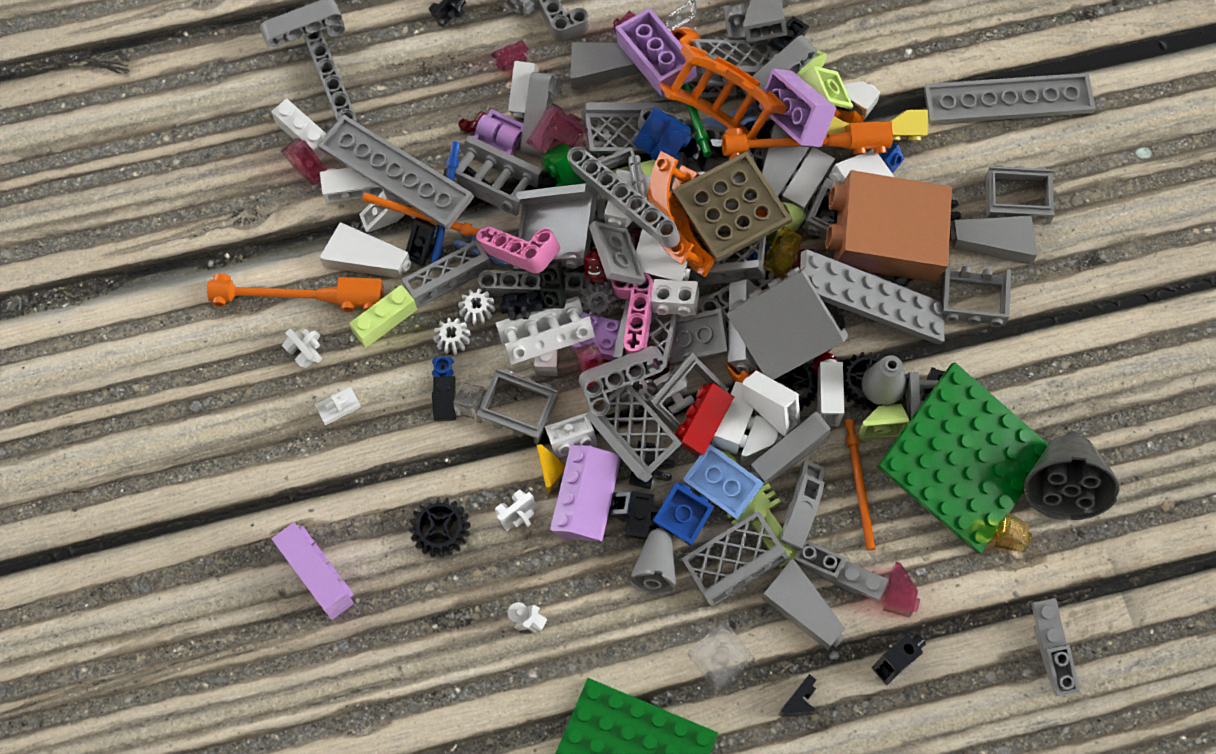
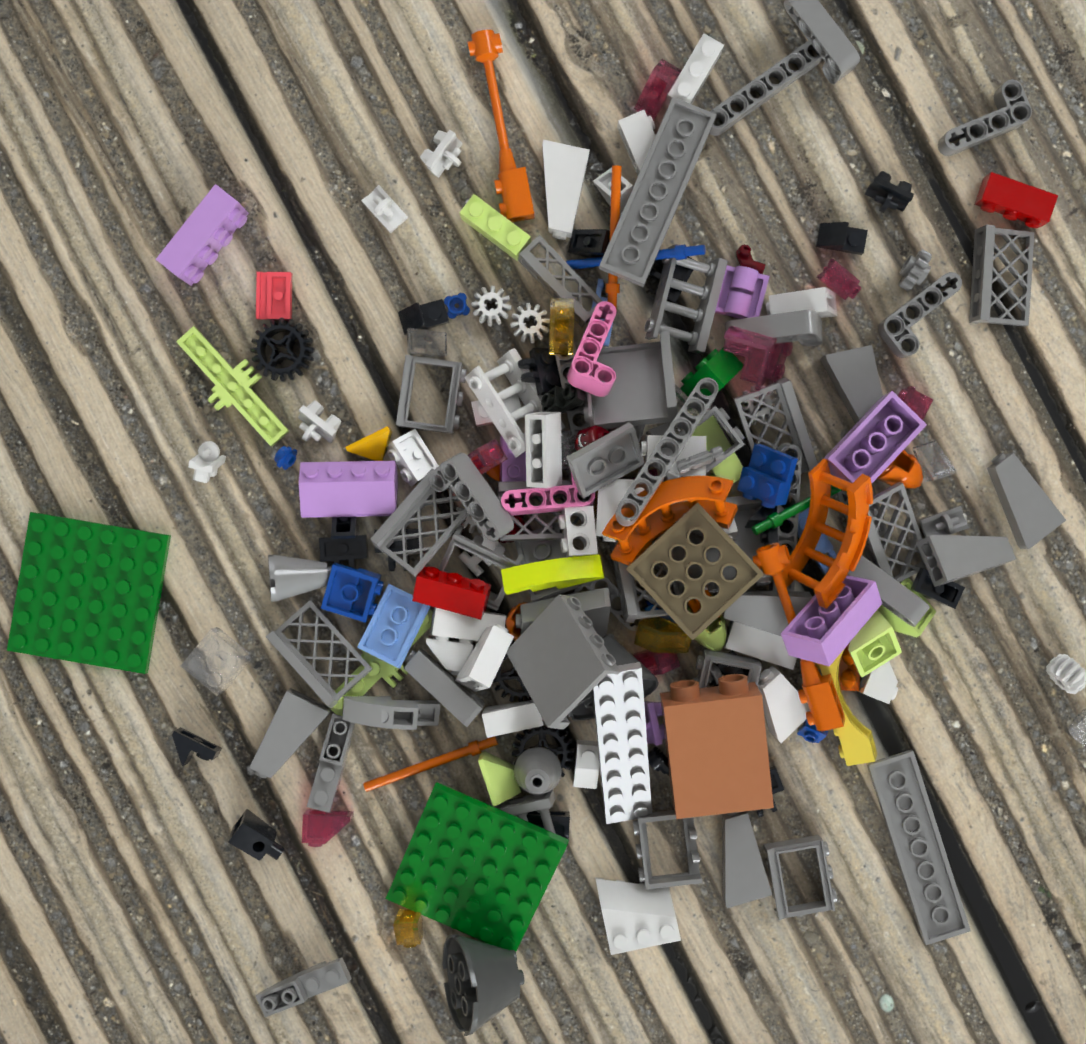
camera: 75 degrees right, 20 degrees up
none -> yellowish green hinge [176,326,289,447]
none -> coral plate [256,272,293,321]
none -> blue plate [274,446,297,470]
none -> neon yellow slope [501,554,605,595]
none -> white brick [525,411,562,488]
none -> clear yellow slope [549,298,574,355]
none -> white slope [573,740,600,789]
none -> white wedge [595,877,681,955]
none -> black slope [816,222,868,255]

